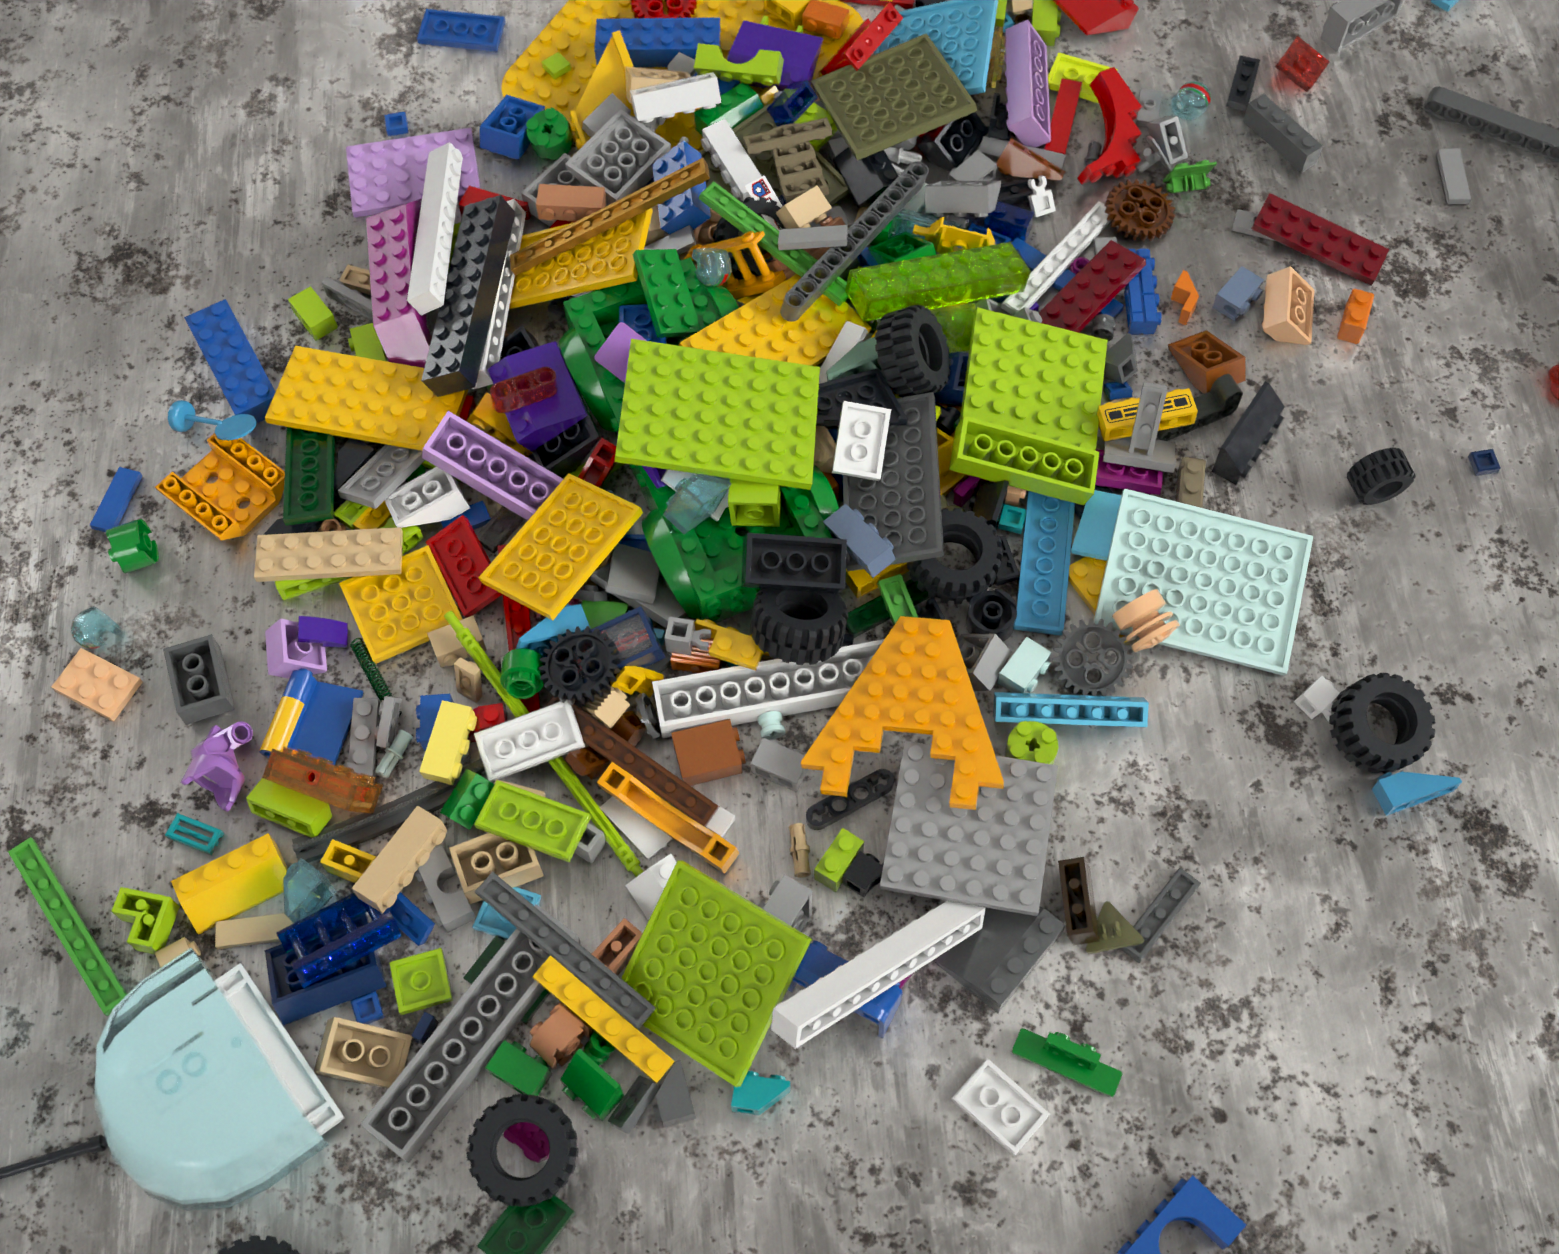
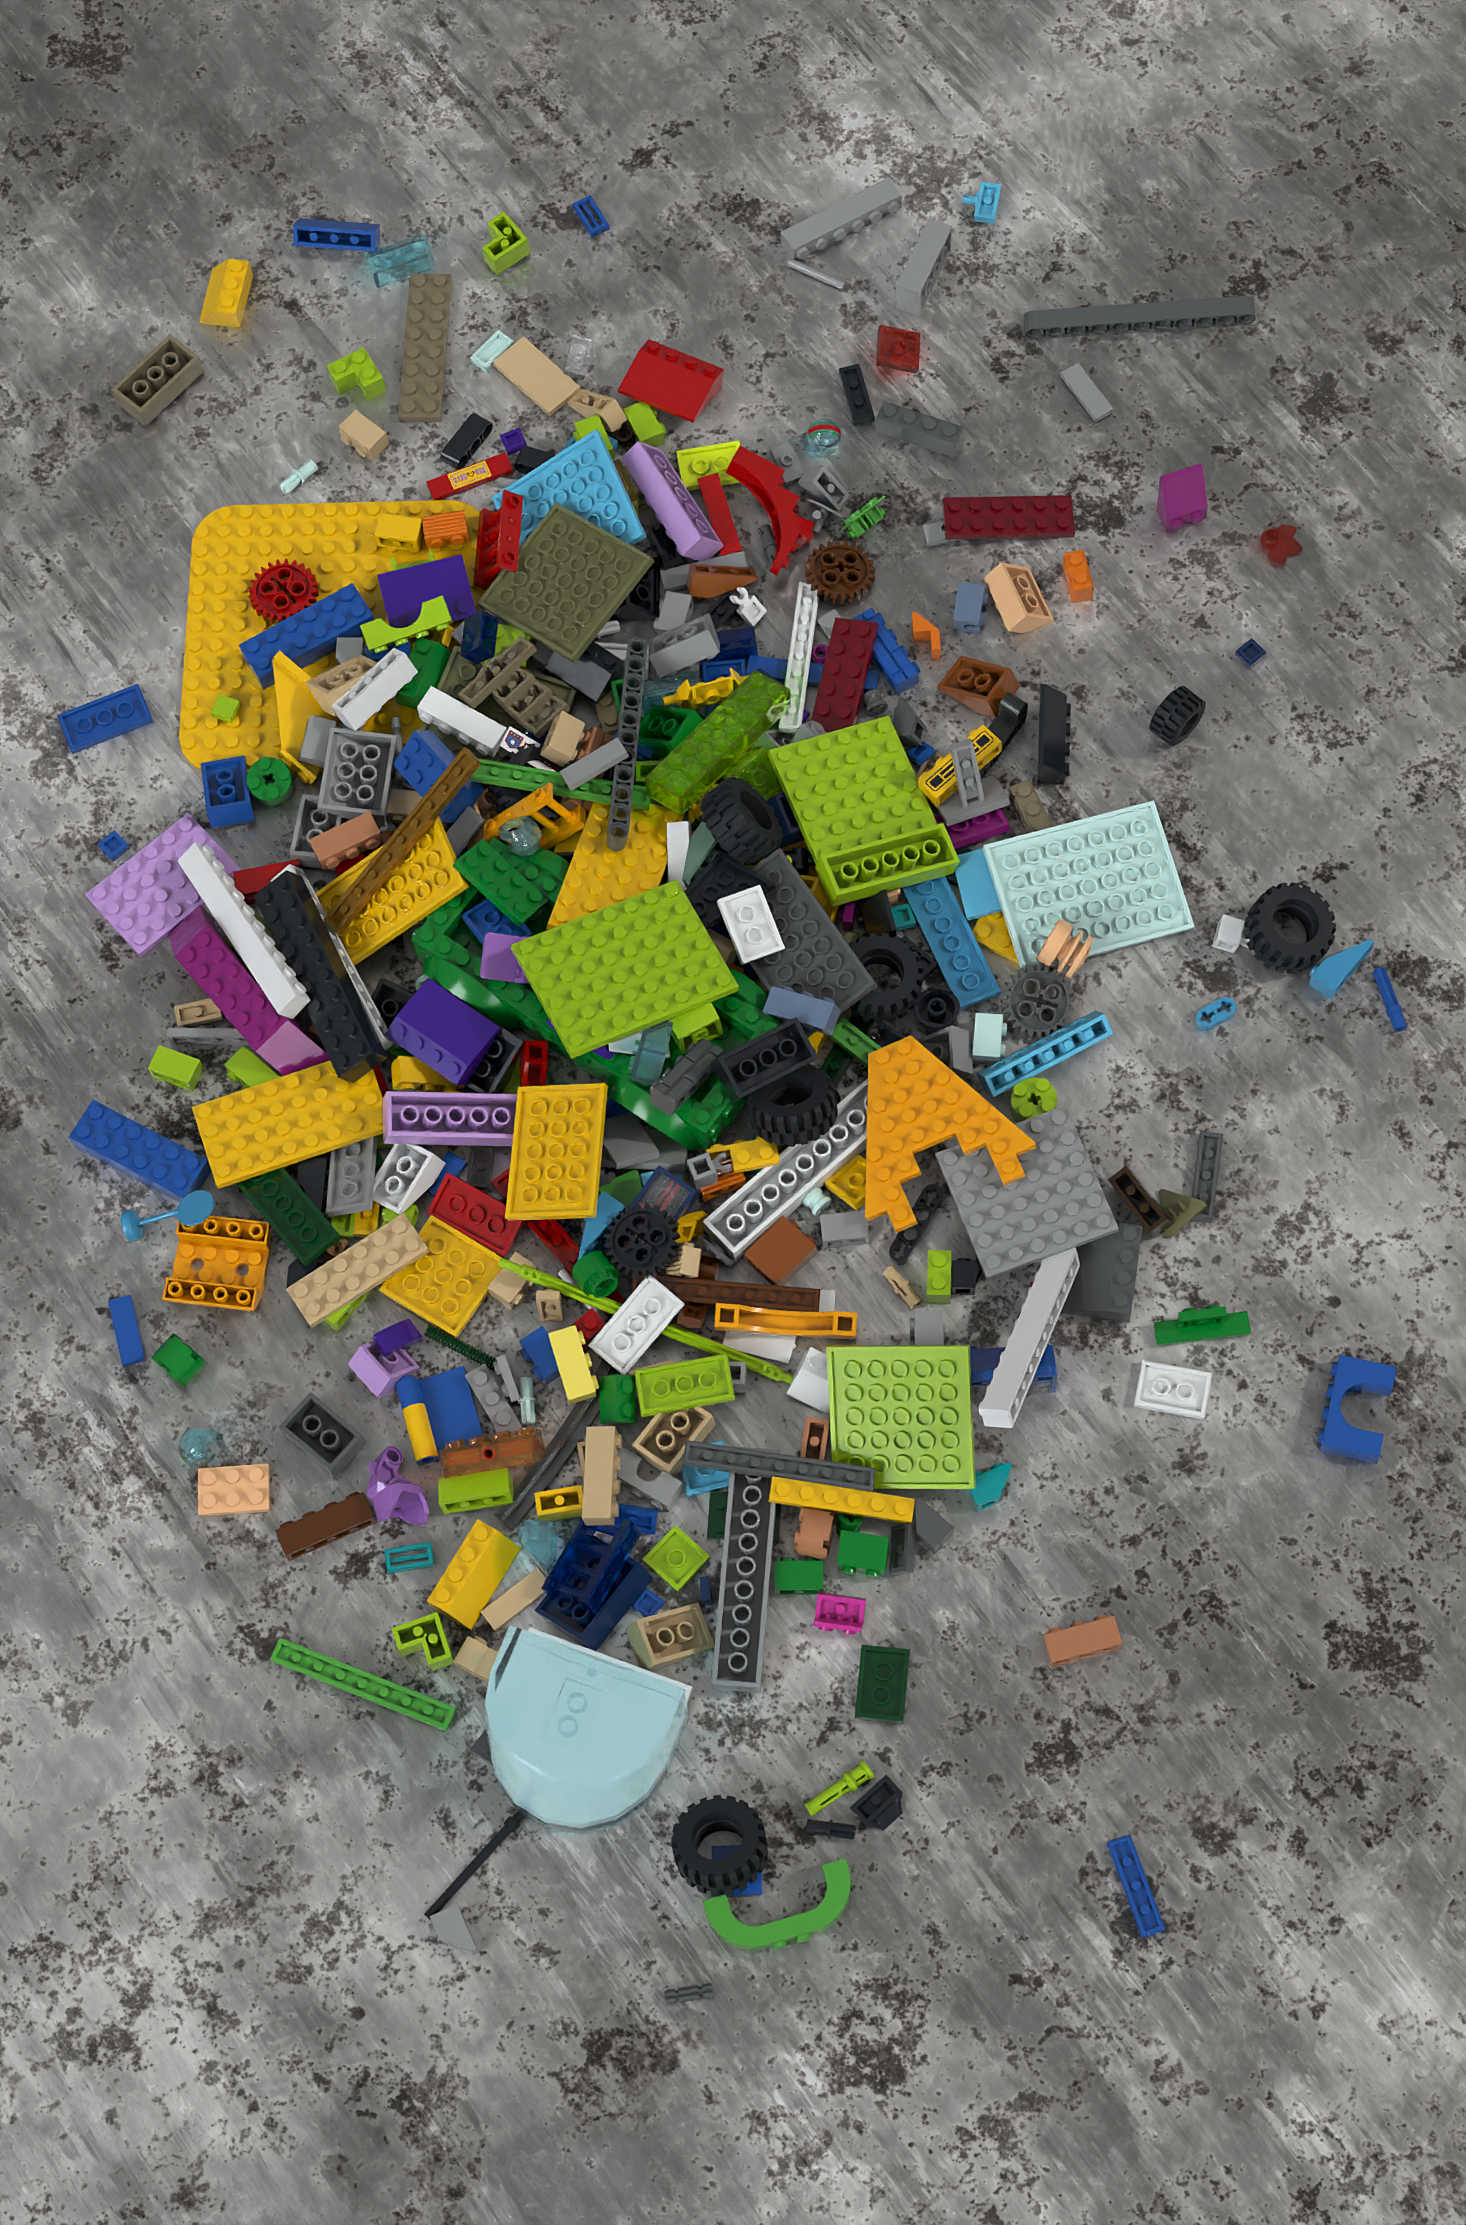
camera: 25 degrees left, 5 degrees up
black tyre [466,1094,579,1206] -> none
clear red beam [490,367,557,413] -> none
none -> reddish brown brick [275,1492,377,1561]
none -> dark grey brick [649,1038,724,1116]
none -> yellow plate [824,1154,866,1210]
none -> magenta slope [1156,463,1208,531]
none -> dark azure beam [1195,997,1236,1031]
none -> blue axle [1373,967,1408,1032]

